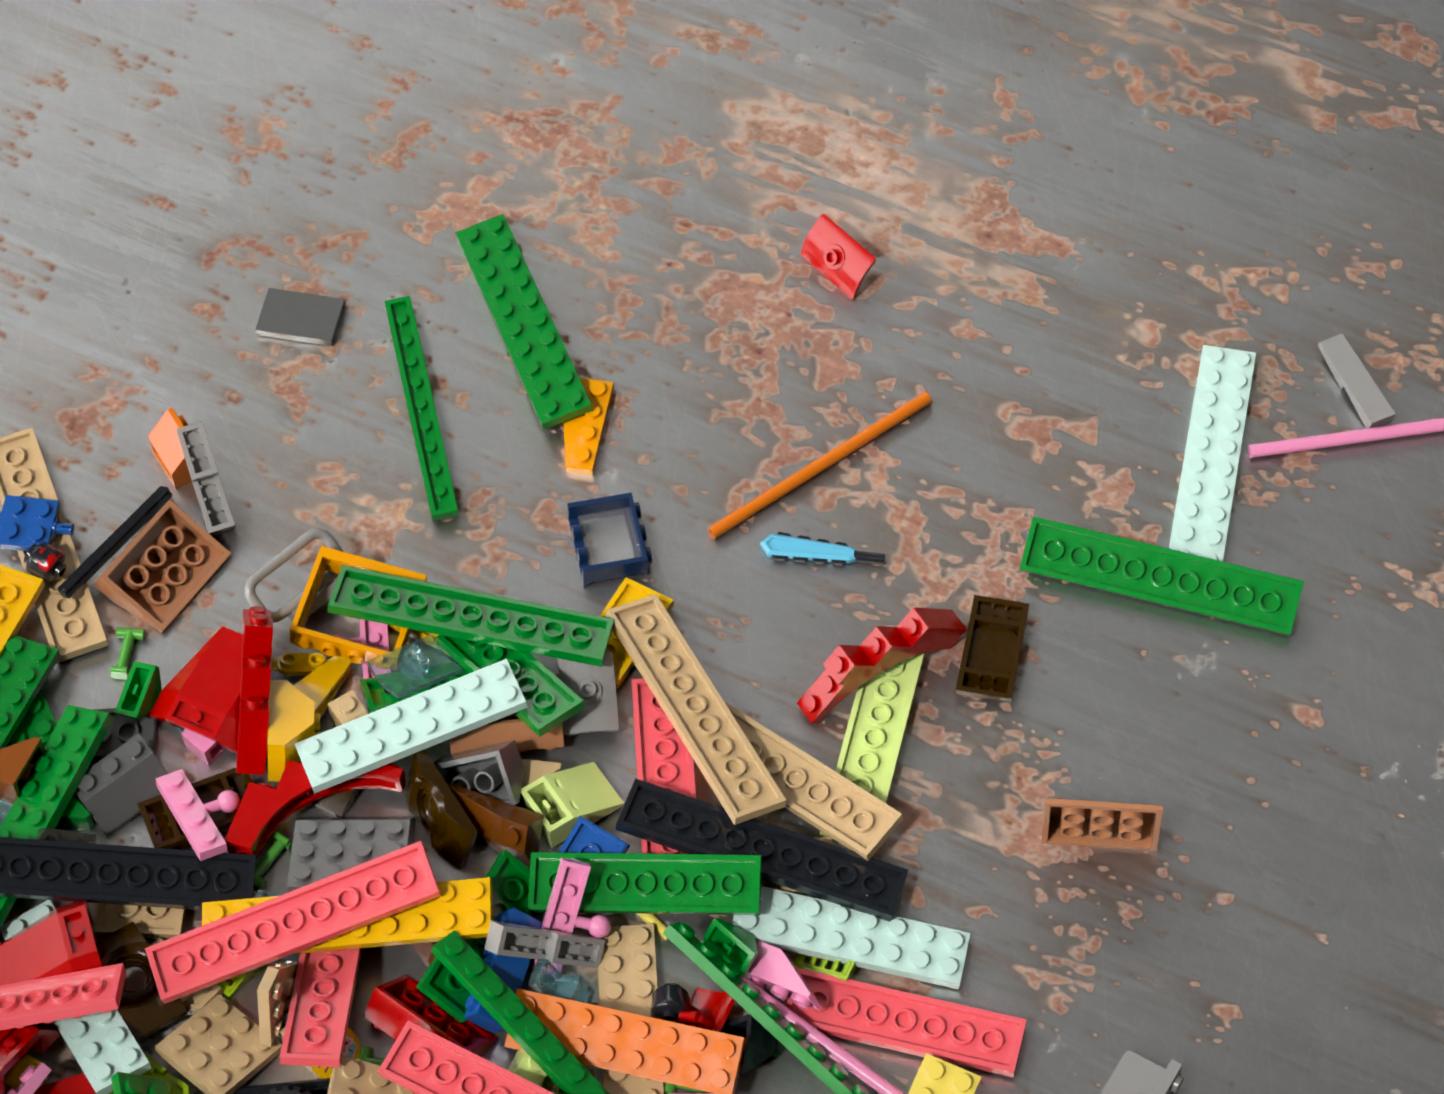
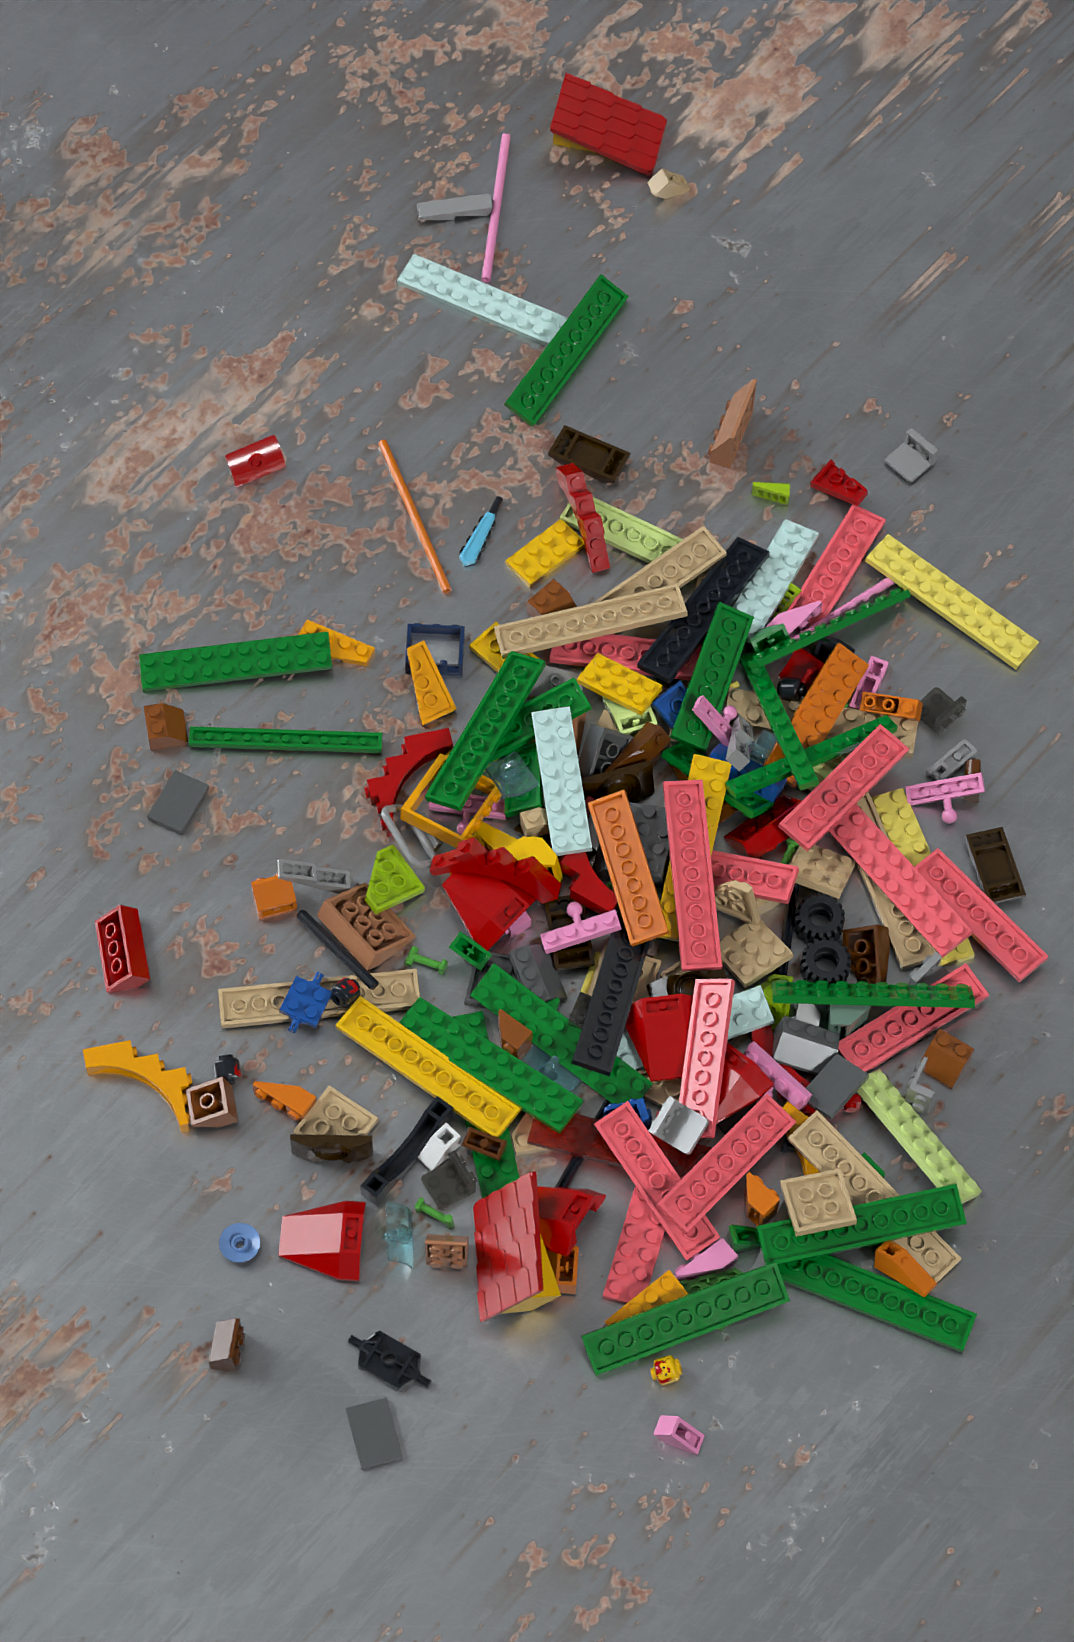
camera: 80 degrees left, 5 degrees up
none -> red slope [95,905,150,993]
none -> dark orange slope [144,703,189,750]
none -> red arch [364,728,453,837]
none -> lime plate [365,844,425,915]
none -> light orange wing [406,640,457,726]
none -> yellow plate [505,519,585,588]
none -> dark orange slope [527,579,577,617]
none -> yellow plate [577,653,662,716]
none -> orange plate [588,790,669,947]
none -> green plate [739,652,819,791]
none -> lime slope [751,482,790,505]
none -> red wing [811,459,868,506]

